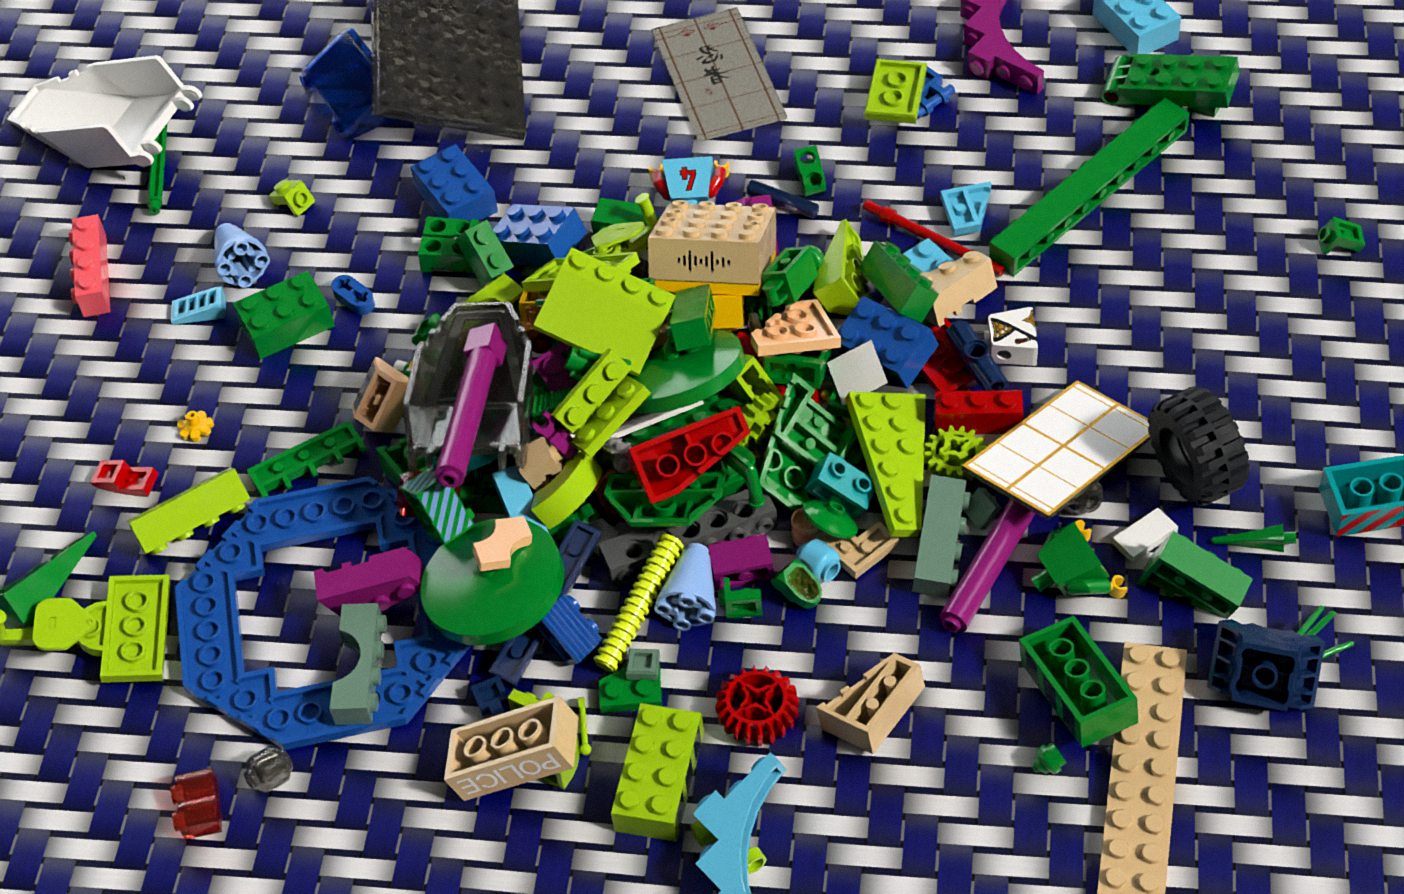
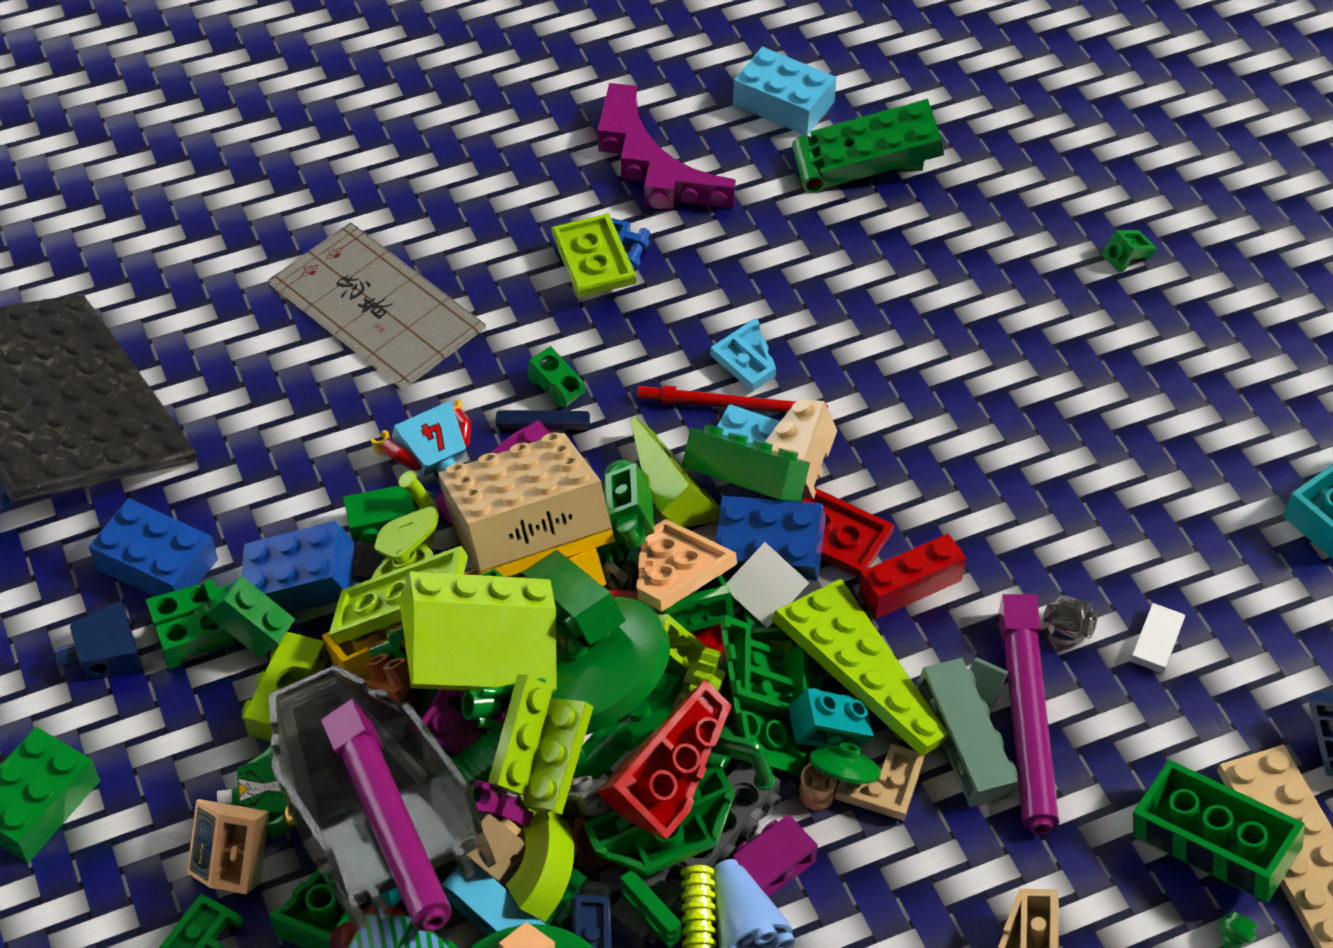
camera: 35 degrees left, 0 degrees up
blue beam [331,275,375,315] -> none
green tile [411,313,442,347] -> none
green bracket [718,577,763,619] -> none
rock [770,559,822,609] -> none
medium azure head [796,539,841,583] -> none
lime gear [924,425,987,481] -> none
dark blue piece [946,319,1008,391] -> none
white piece [962,380,1151,520] -> none
white torso [974,307,1038,366] -> none
green brick [989,98,1190,277] -> none
green torso [1030,519,1128,599] -> none
green wedge [1136,531,1253,619] -> none
black tyre [1147,386,1250,506] -> none
green piece [1211,524,1296,552] -> none
none -> dark blue torso [54,600,144,681]
none -> green tile [620,869,681,948]

